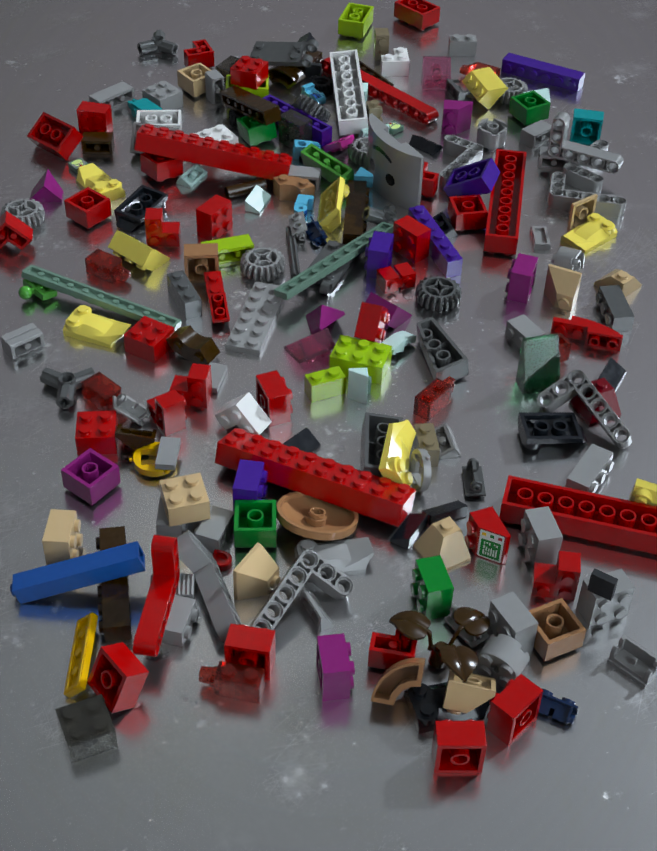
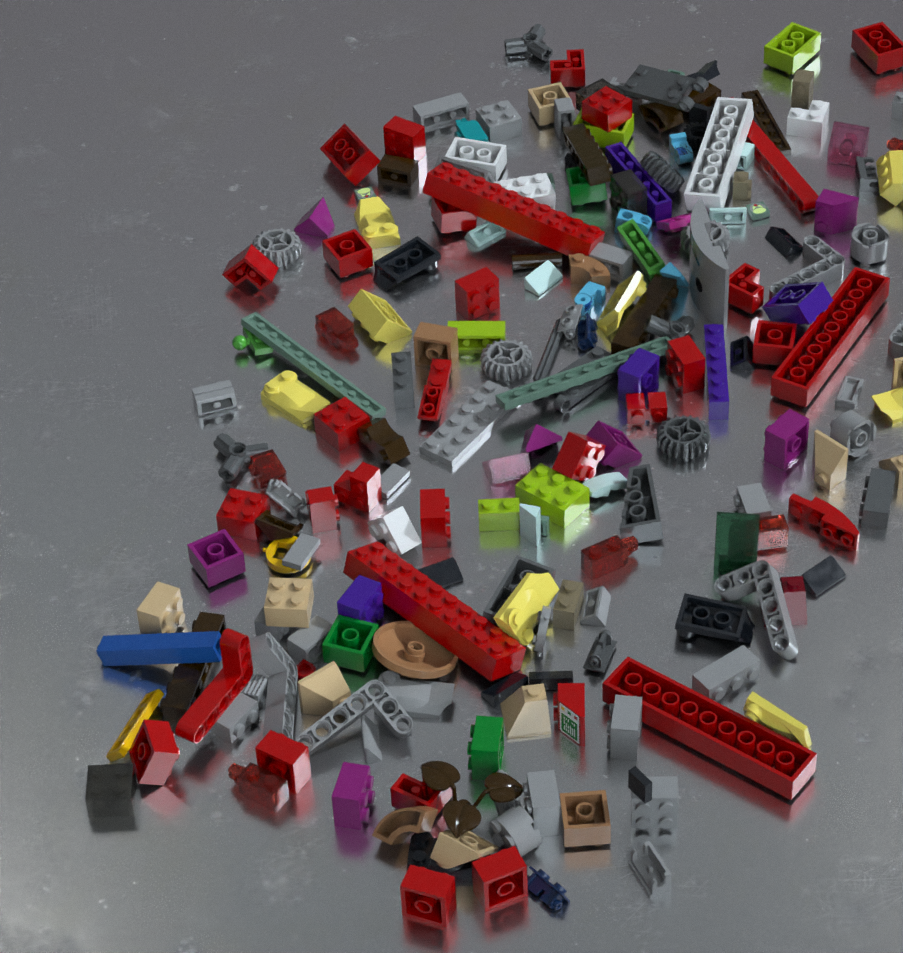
camera: 25 degrees right, 0 degrees up
red brick [145,208,181,247] -> none
red brick [531,551,581,601] -> none

